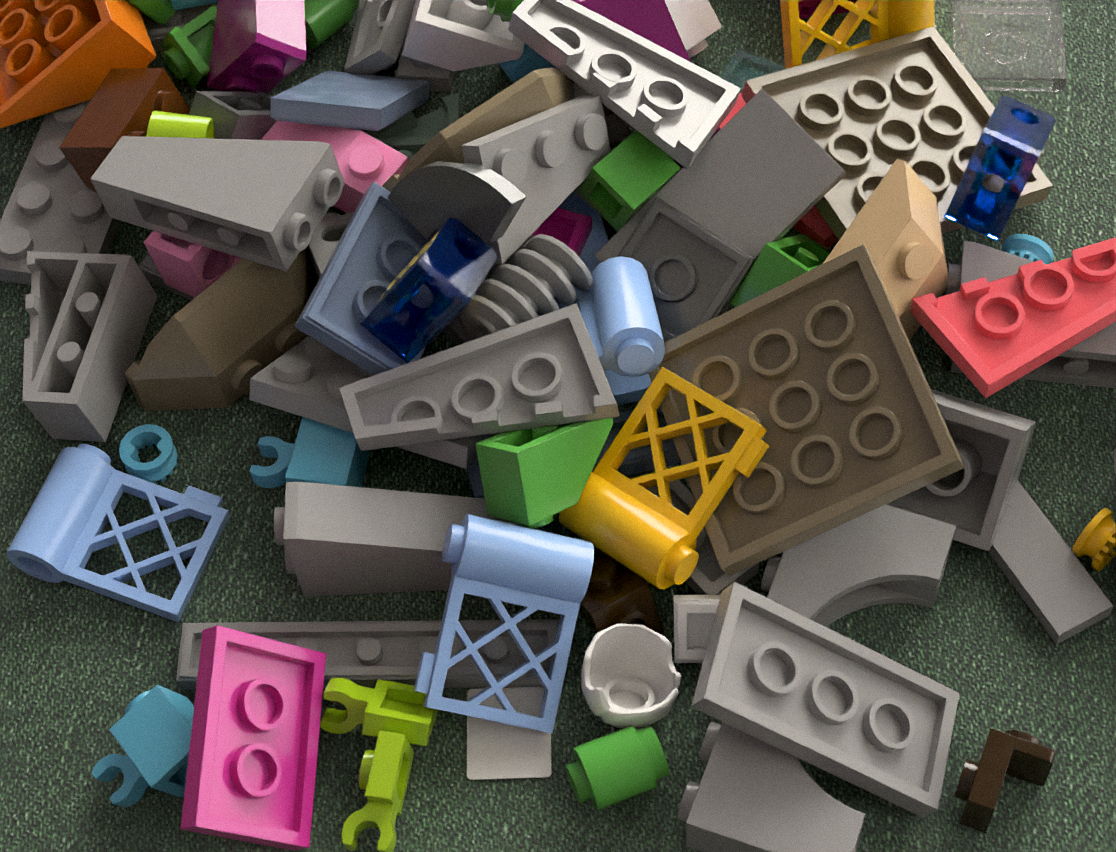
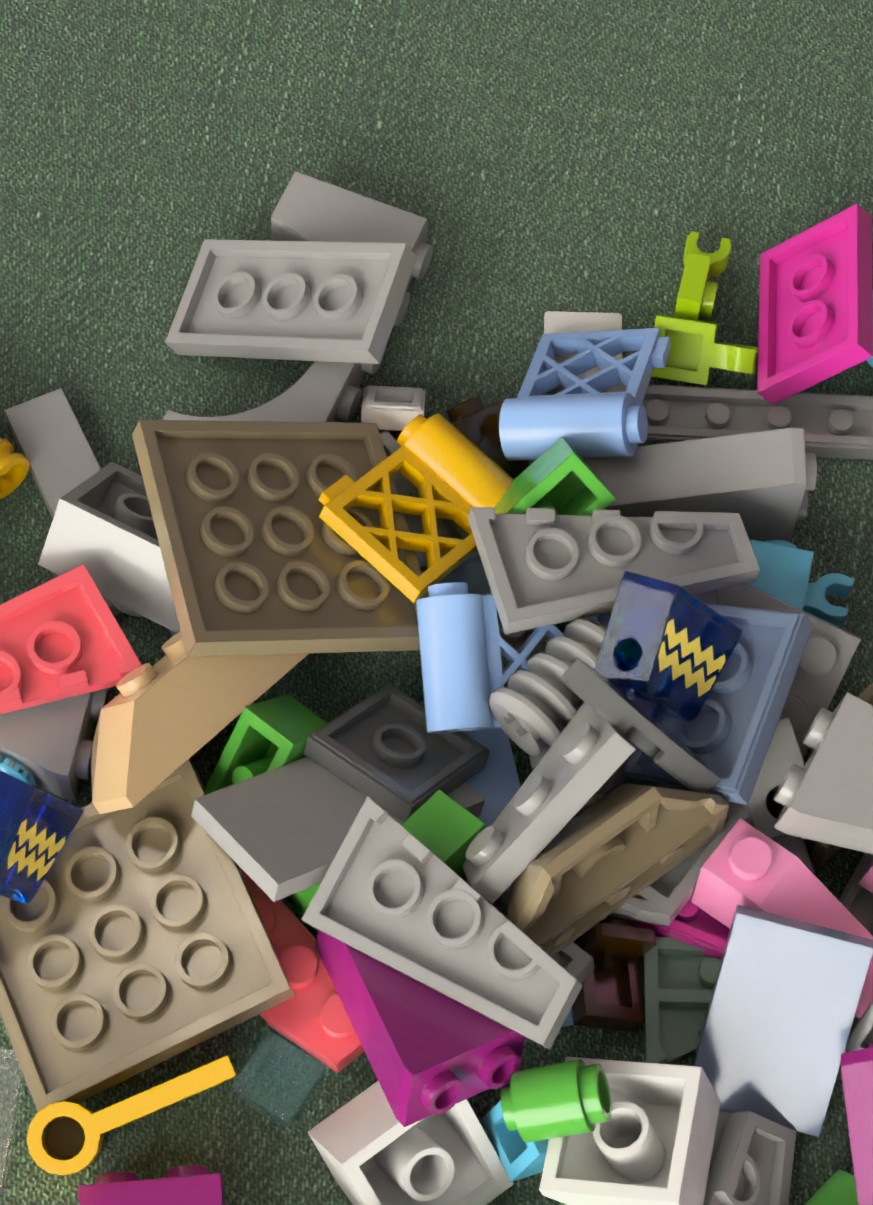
camera: 175 degrees right, 5 degrees up
bright green brick [565,725,669,811] -> none
white hair [581,623,681,728] -> none
dark brown bracket [954,728,1056,833] -> none

